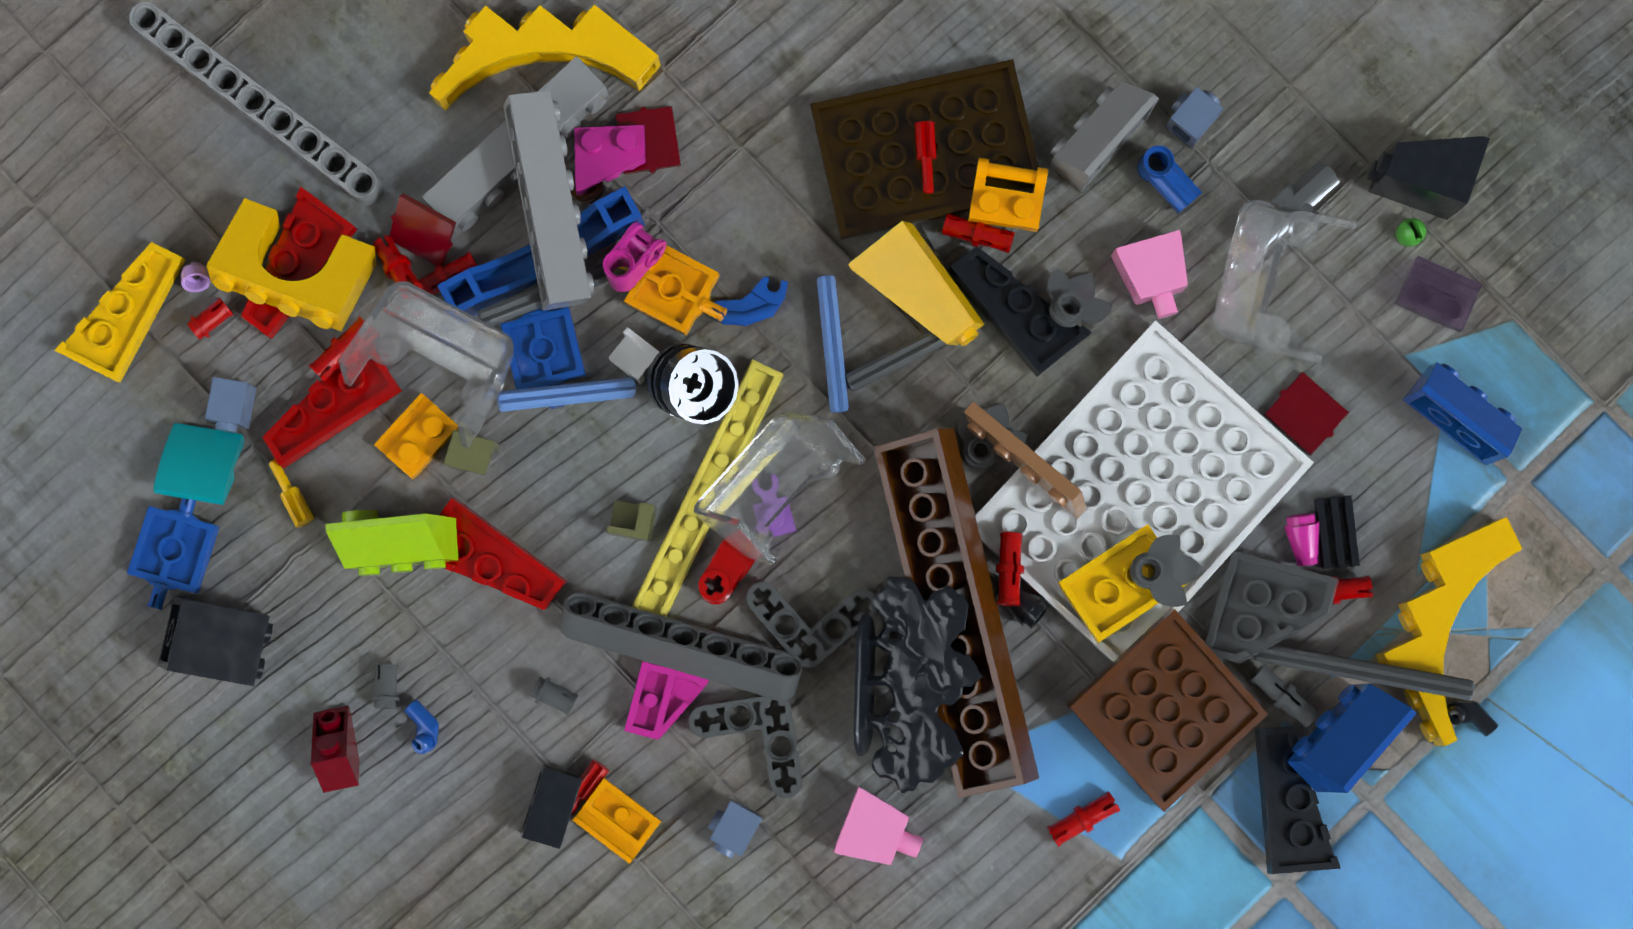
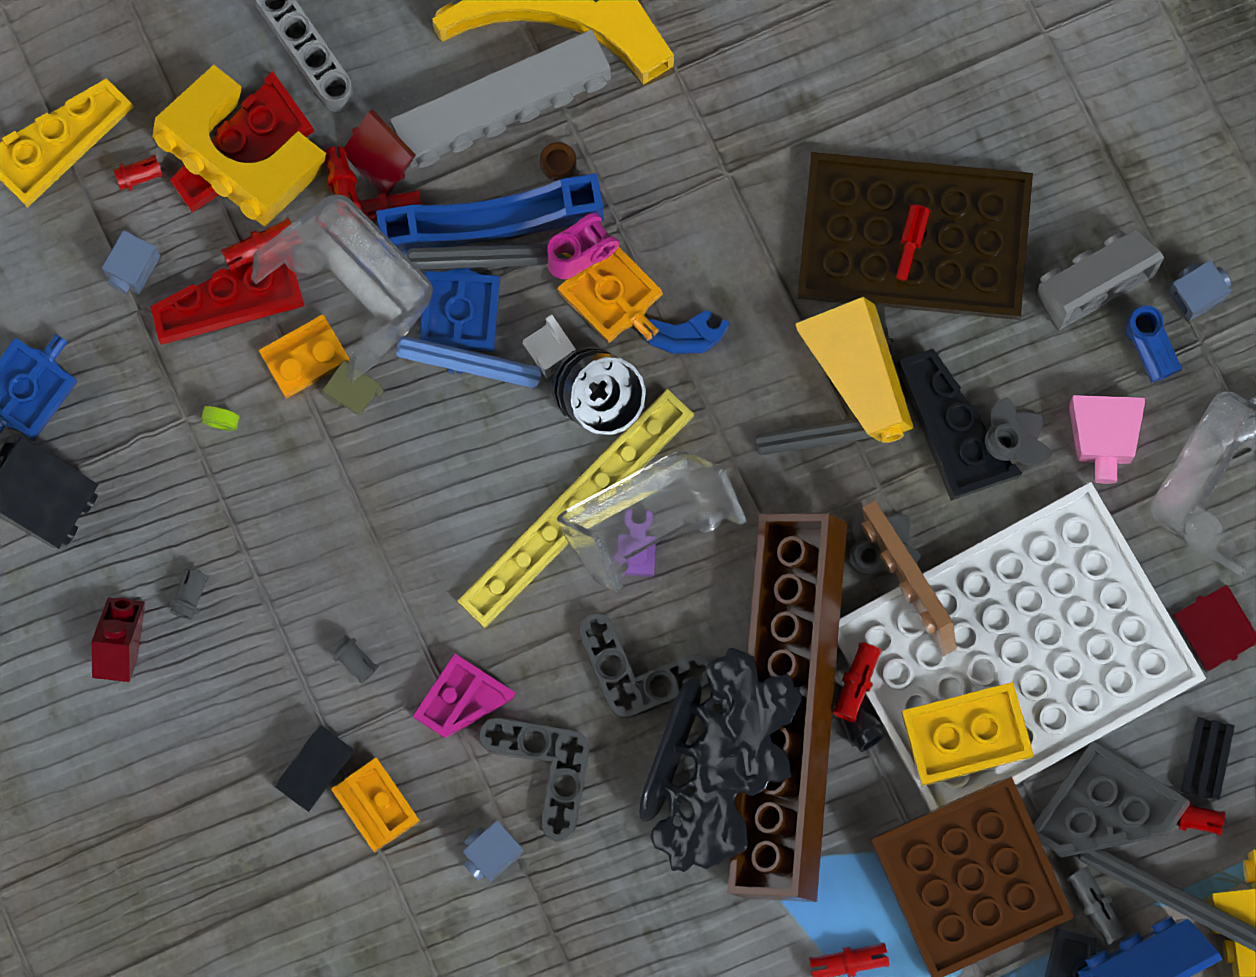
camera: 20 degrees right, 5 degrees down
teal slope [153,423,245,505] -> none
lavender hinge [180,261,210,292] -> none
yellow axle [269,459,315,528] -> none
lime slope [325,513,458,576] -> none
blue arm [404,699,439,754] -> none
red wing [439,497,567,610] -> none
light grey brick [503,90,594,310] -> none
dark grey beam [560,593,803,701] -> none
red axle [570,759,610,818] -> none
dark pink wing [574,125,646,196] -> none
olive panel [606,500,657,542] -> none
dark red piece [616,106,681,175] -> none
red piece [698,535,758,605] -> none
medium blue axle [817,275,849,413] -> none
bright pink torso [833,786,924,865] -> none
red pin [942,214,1015,254] -> none
light orange plate [968,157,1048,232] -> none
dark grey plate [1130,535,1203,607] -> none
dark pink cone [1284,513,1320,566] -> none

